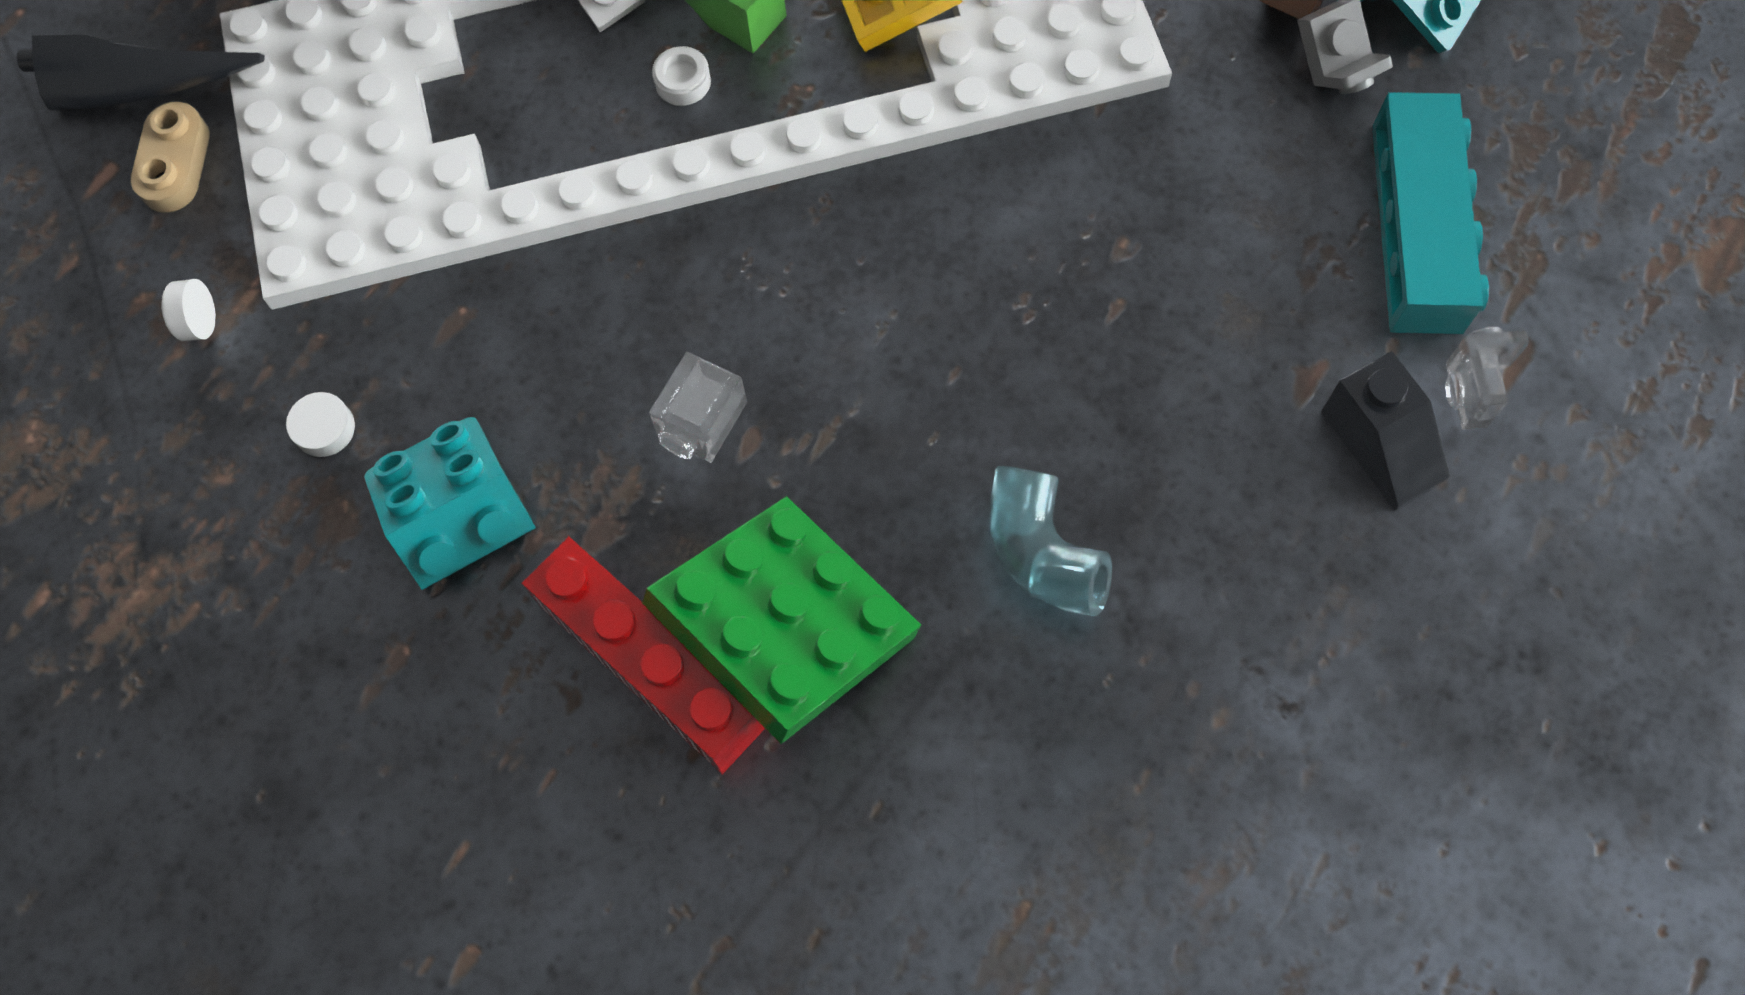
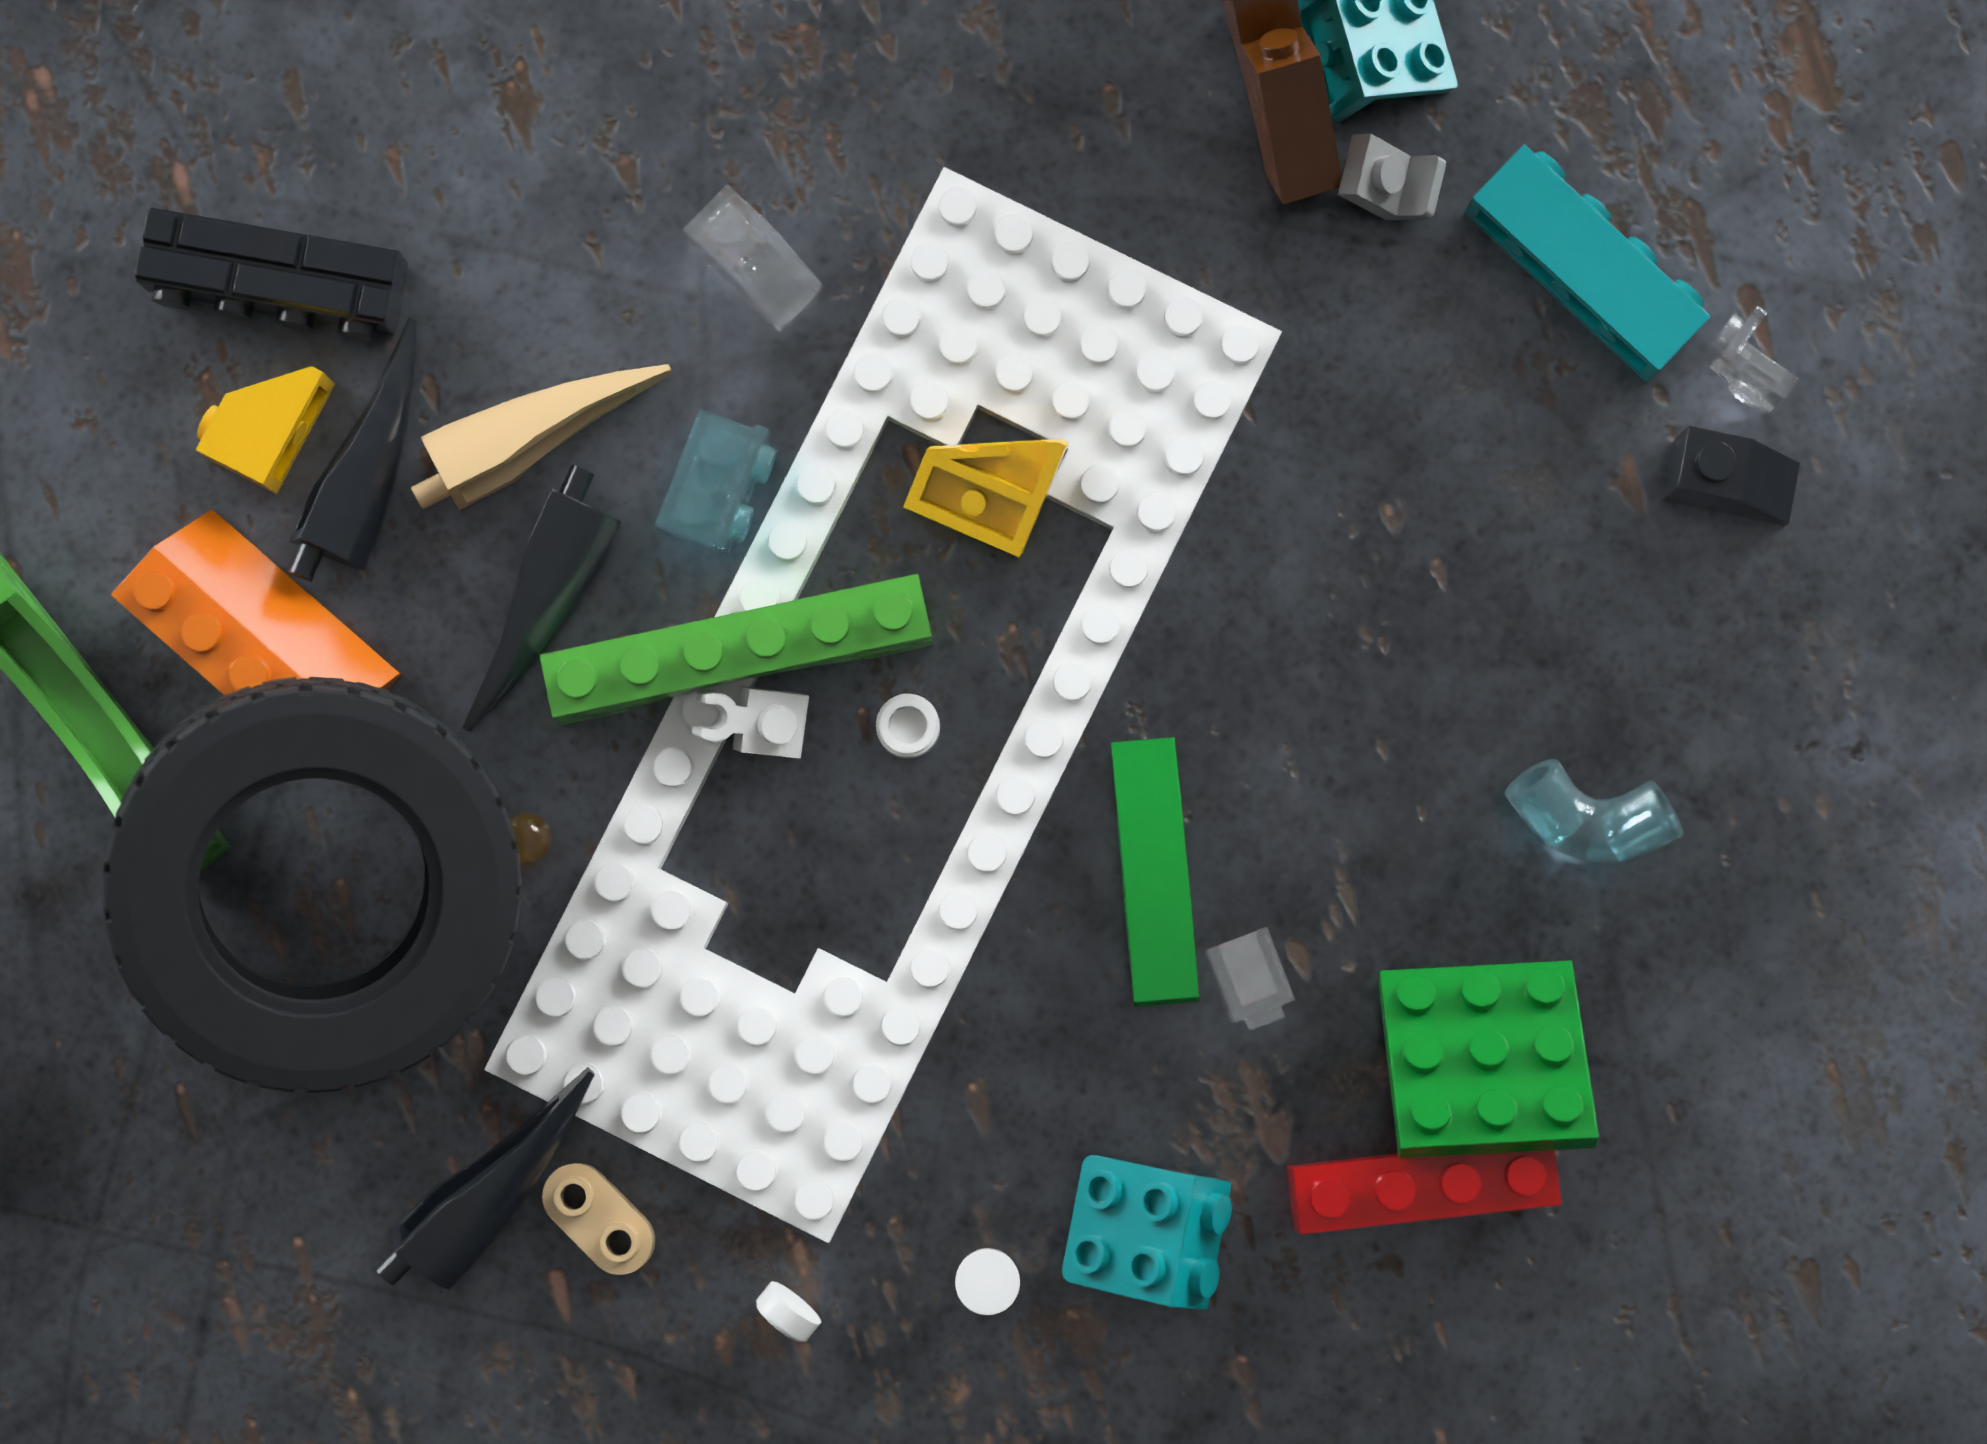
camera: 50 degrees left, 15 degrees up
none -> green slope [1111,737,1199,1007]

